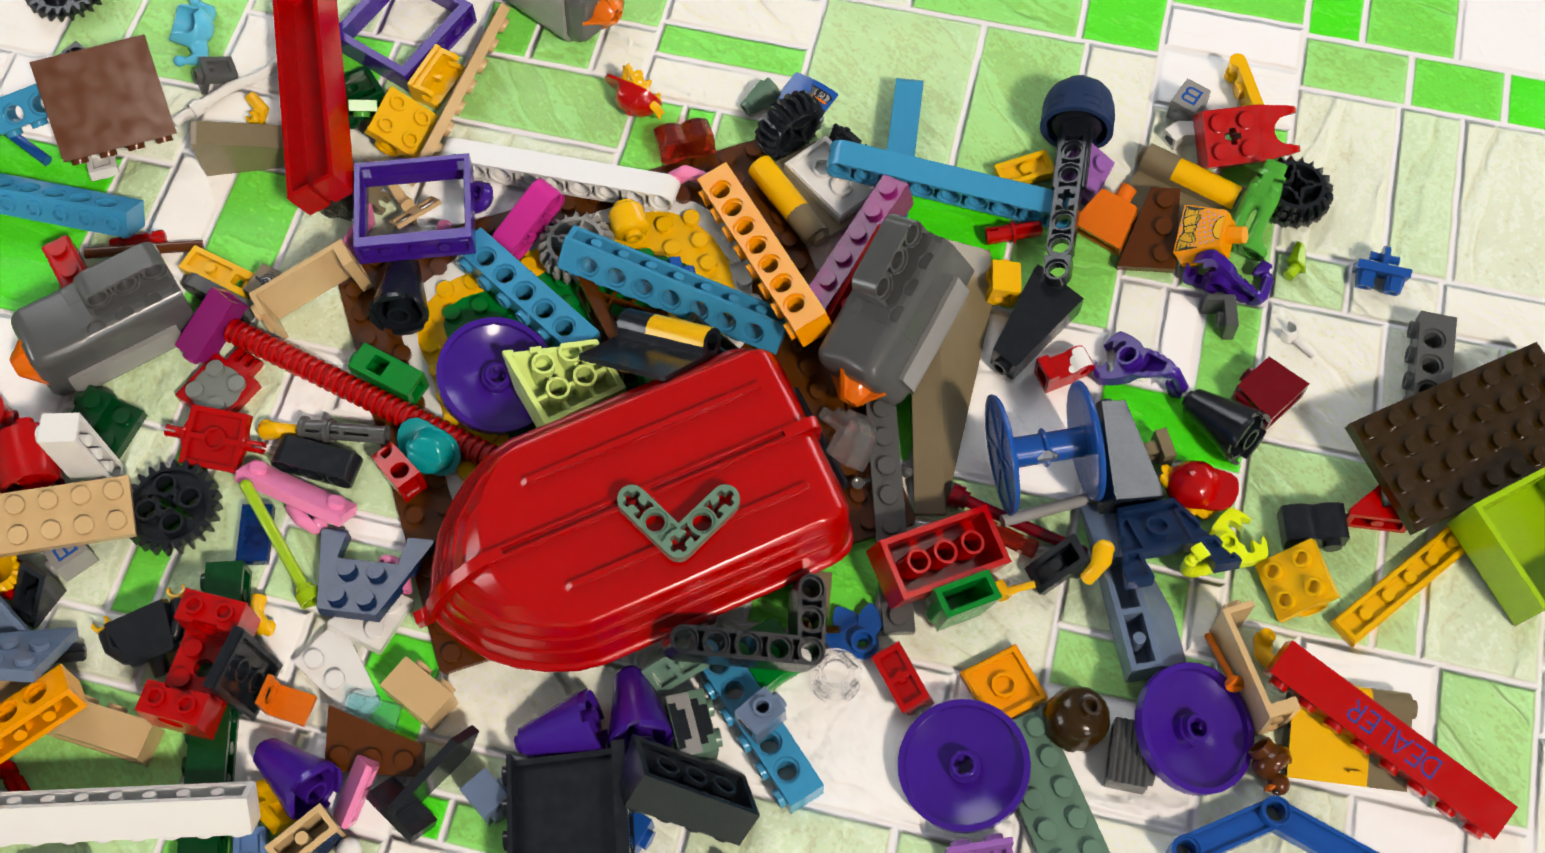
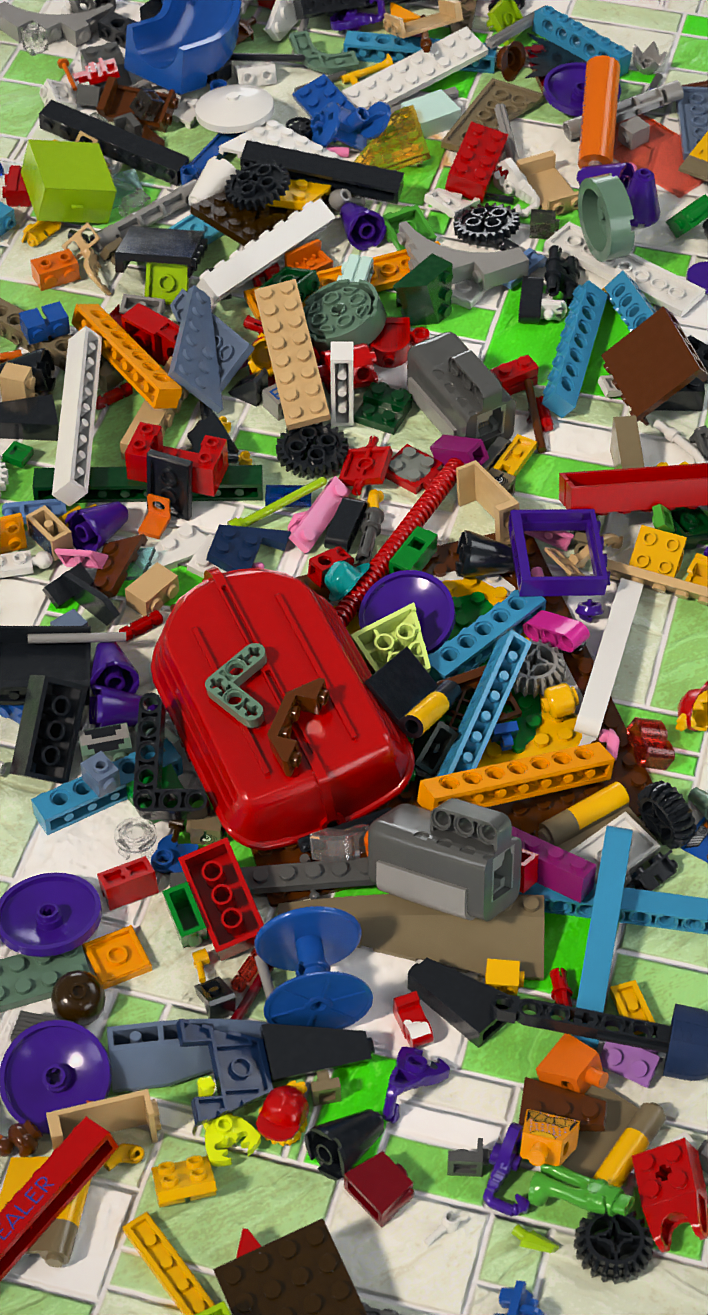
camera: 90 degrees right, 15 degrees down
yellow arm [249,593,276,637] -> none
yellow arm [1080,539,1115,585] -> none
black brick [1277,502,1350,552] -> none
none -> light grey bar [28,632,126,644]
none -> red axle [119,610,163,641]
none -> reddish brown slope [267,678,329,777]

